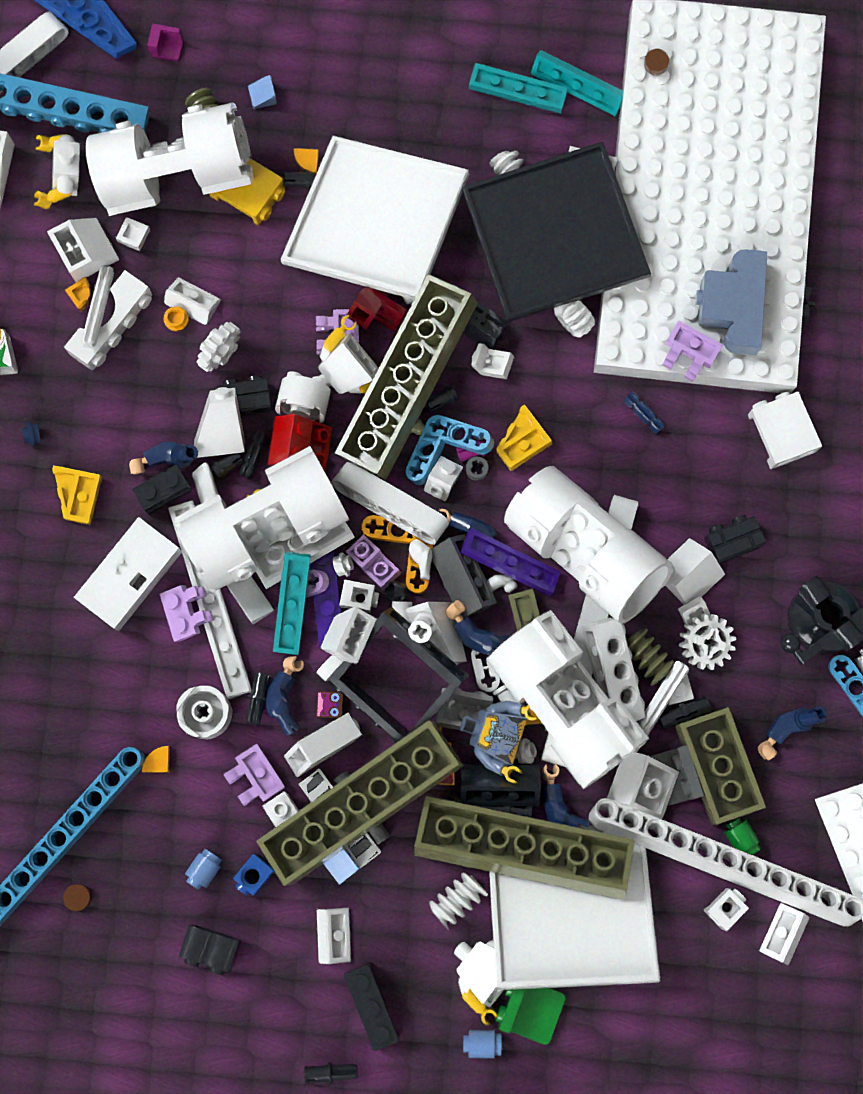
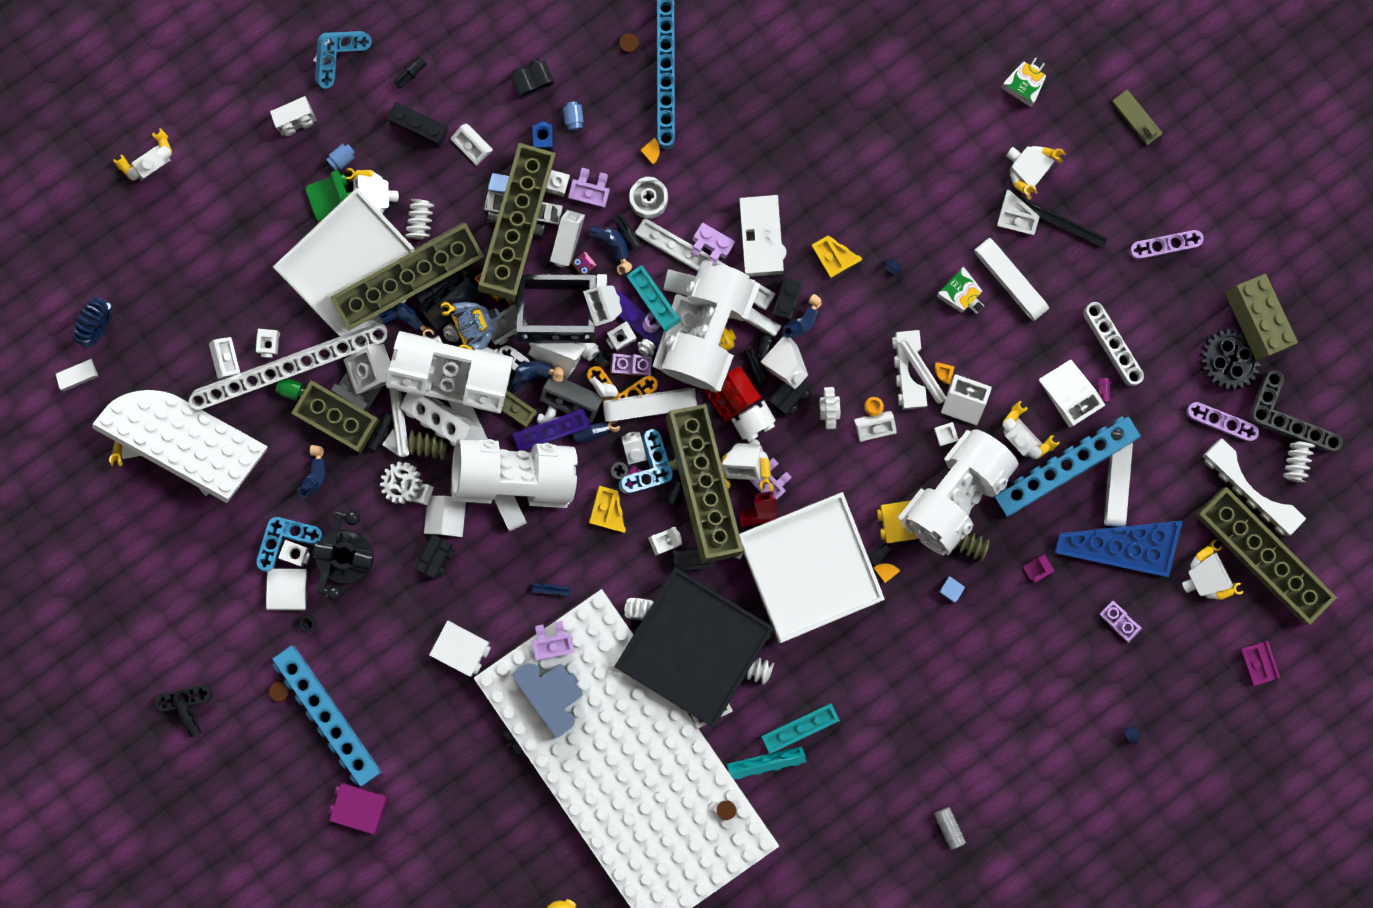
camera: 135 degrees right, 5 degrees up
white bush [409,612,437,643] -> none

